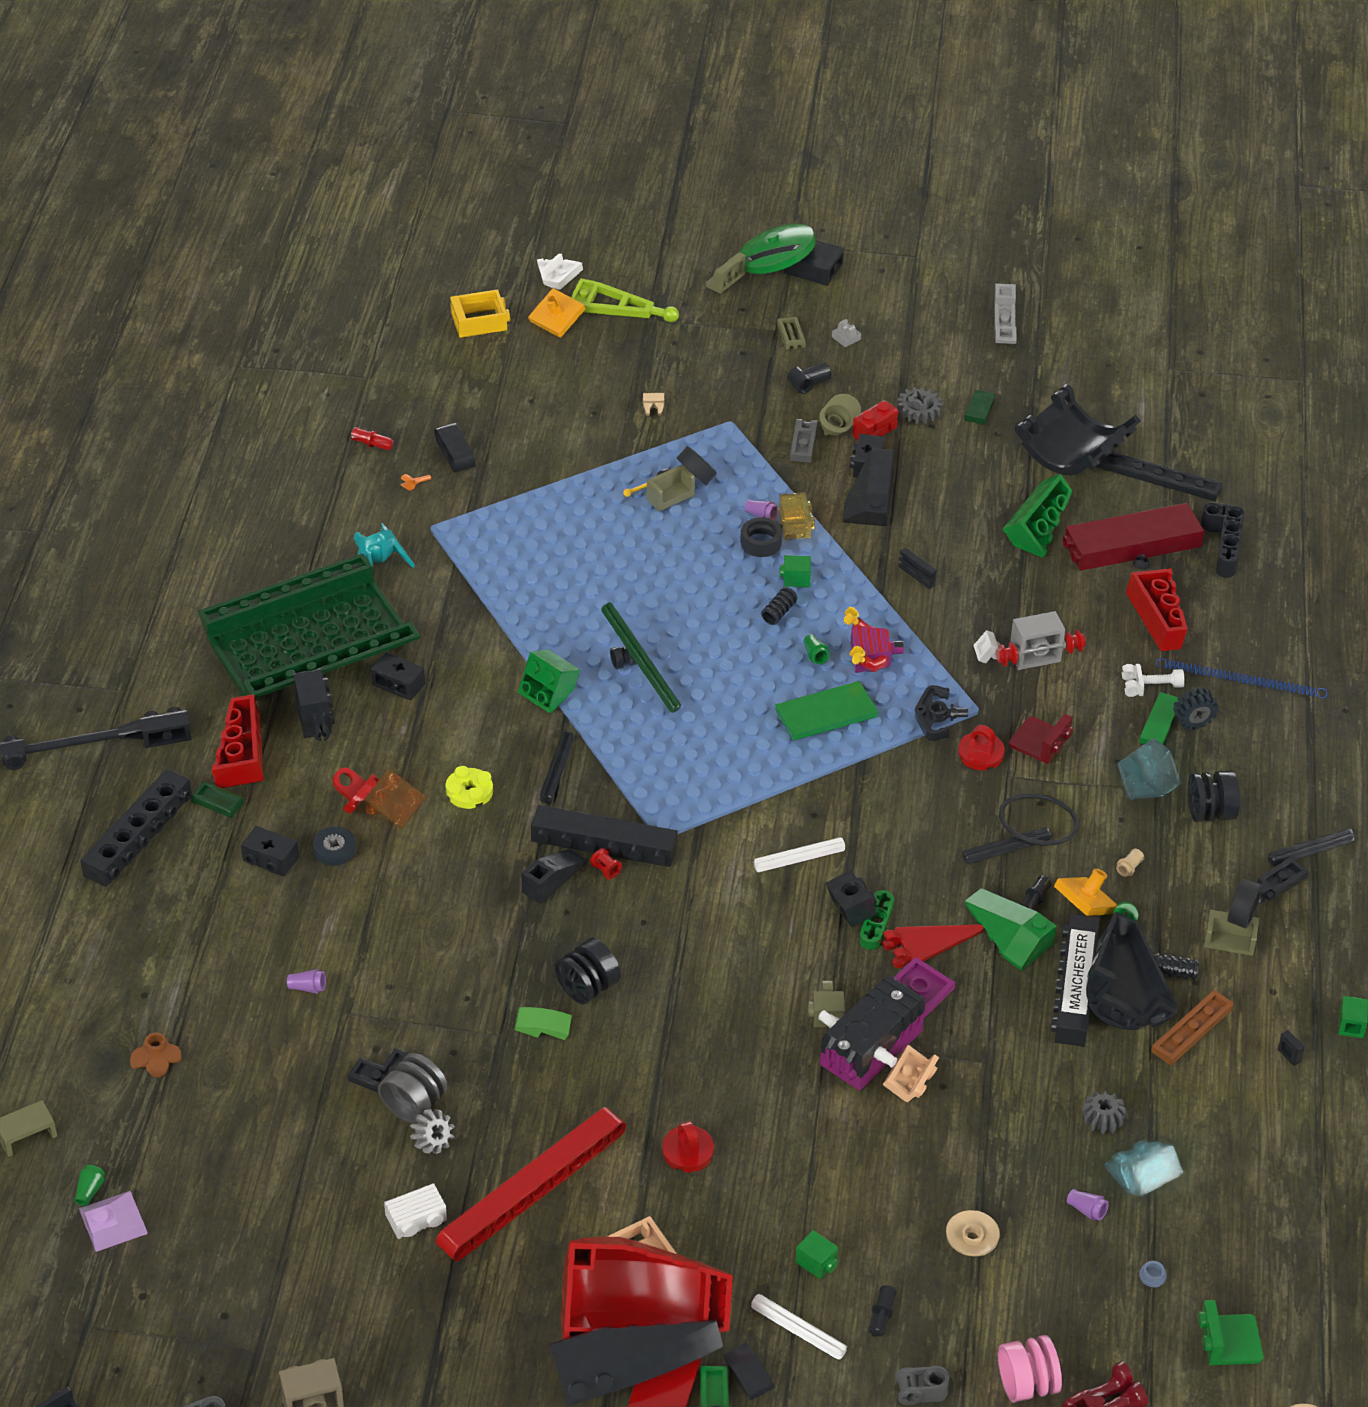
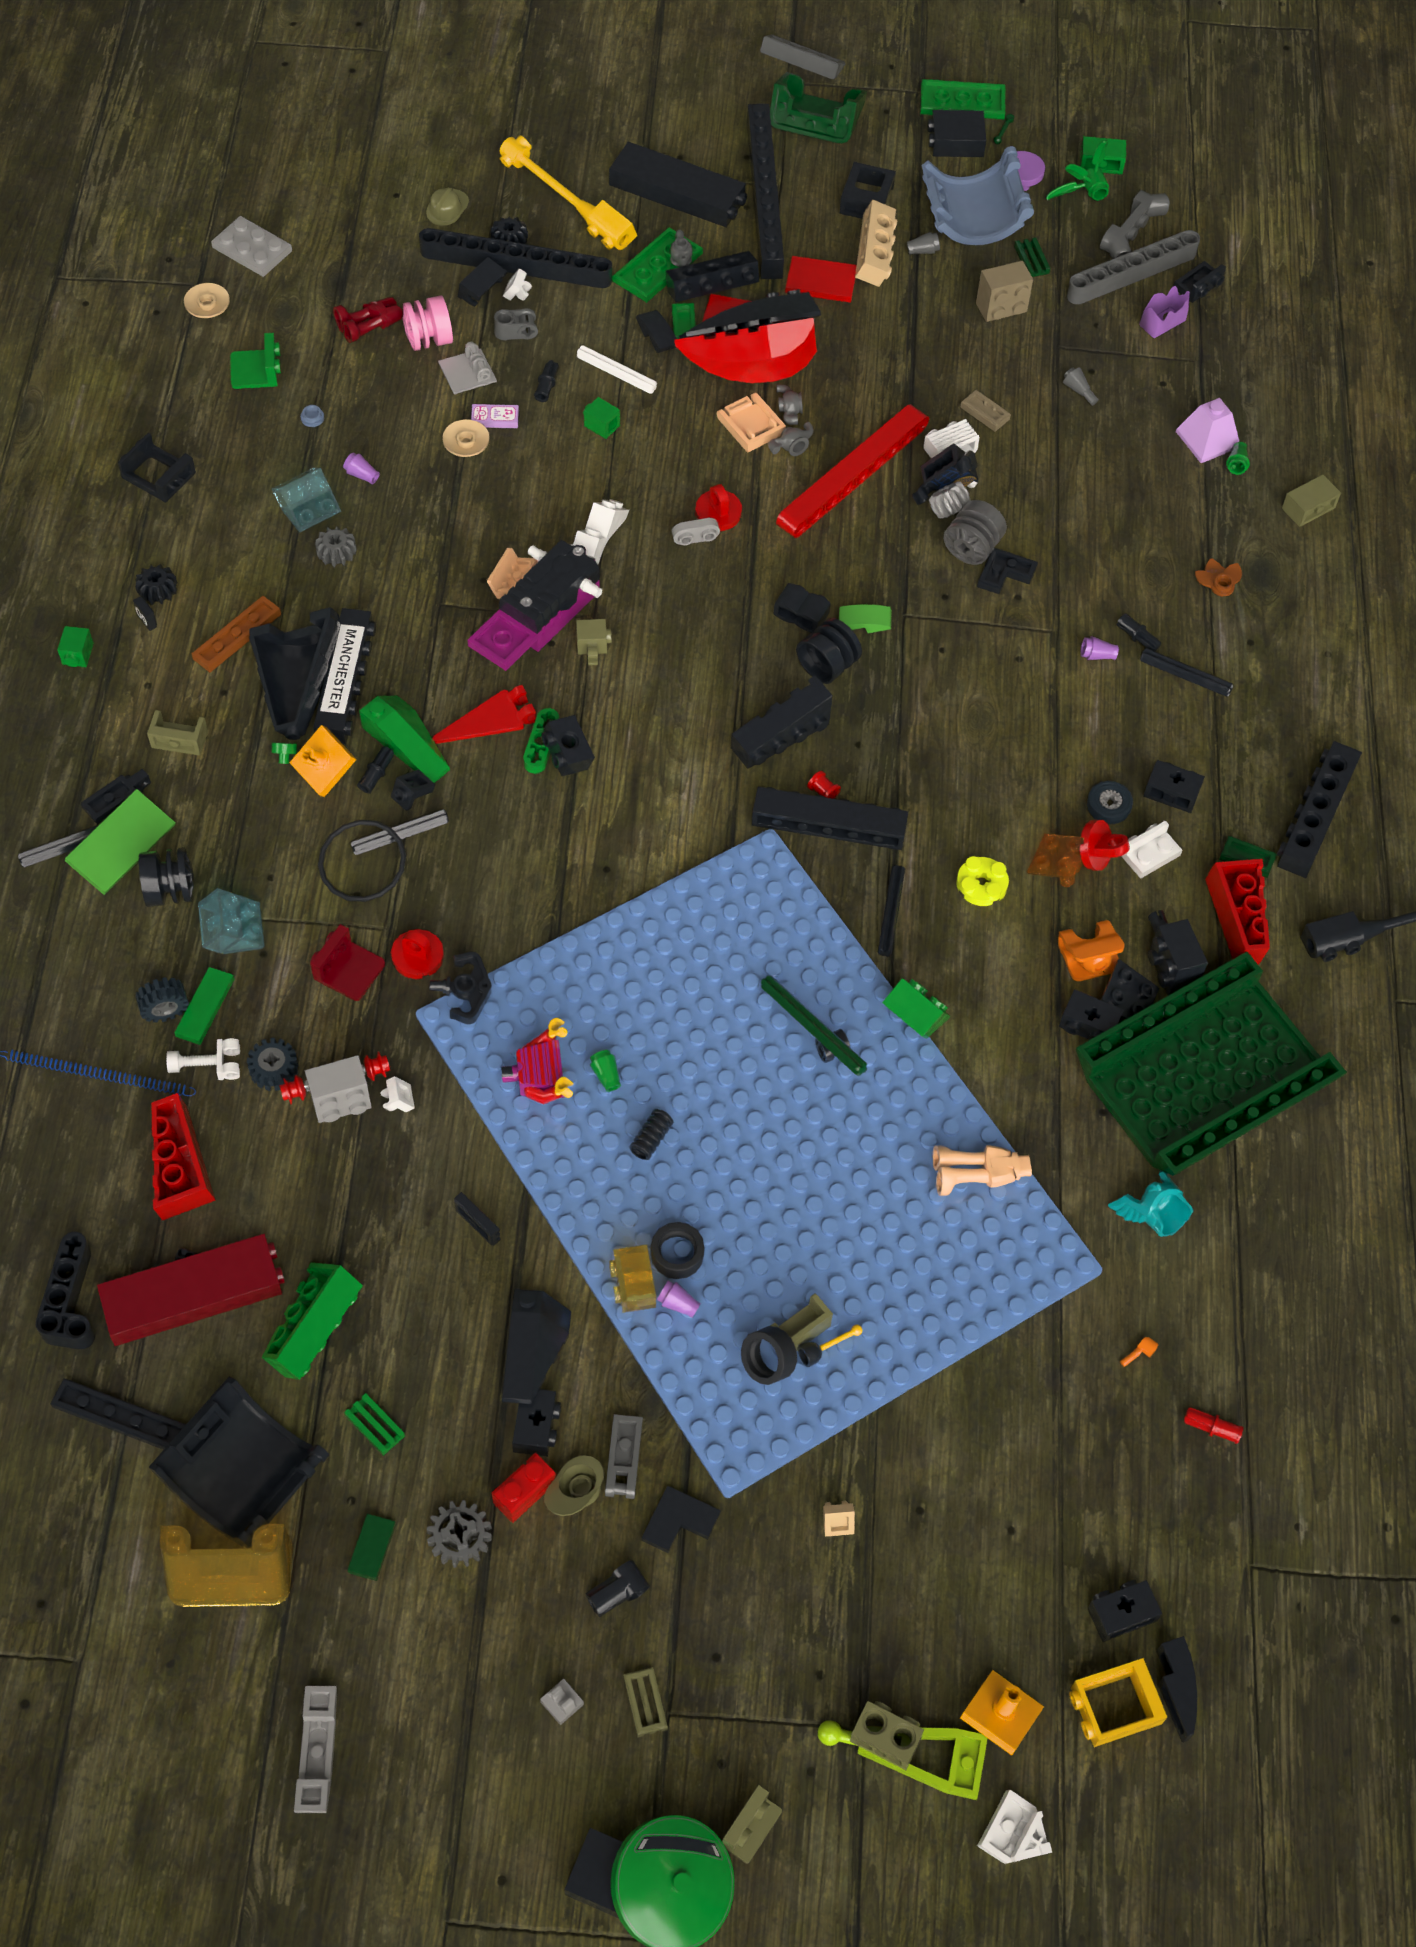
camera: 175 degrees right, 15 degrees up
black beam [434,423,476,472] -> none
black slope [521,849,588,904] -> none
white axle [754,837,845,872] -> none
green tile [775,681,878,741] -> none
green brick [779,555,811,587] -> none
tan pin [1116,849,1144,876] -> none
black piece [1154,952,1199,981] -> none
black tyre [1228,879,1262,928] -> none
none -> bright green tile [65,789,176,895]
none -> black window [118,433,196,503]
none -> black gear [135,564,178,605]
none -> clear yellow windscreen [160,1524,293,1607]
none -> black wheel [247,1038,299,1091]
none -> green tile [344,1393,405,1456]
none -> black bracket [391,769,435,811]
none -> light grey hinge [438,342,497,394]
none -> tile [471,404,519,428]
none -> white arch [573,499,629,564]
none -> black tile [642,1486,721,1553]
none -> light grey plate [672,518,720,545]
none -> black wedge [731,675,833,769]
none -> dark grey piece [768,422,814,456]
none -> black brick [773,583,831,633]
none -> olive brick [850,1701,924,1771]
none -> black torso [911,443,978,505]
none -> light nougat piece [933,1145,1032,1196]
none -> dark tan plate [960,390,1011,432]
none -> orange piece [1058,920,1124,981]
none -> dark grey cone [1063,367,1099,406]
none -> black brick [1088,1580,1162,1642]
none -> black hinge [1101,959,1159,1020]
none -> black axle [1117,613,1161,651]
none -> white bracket [1122,821,1182,878]
none -> medium lavender piece [1139,286,1189,338]
none -> black axle [1140,648,1233,697]
none -> black slope [1156,1636,1197,1743]

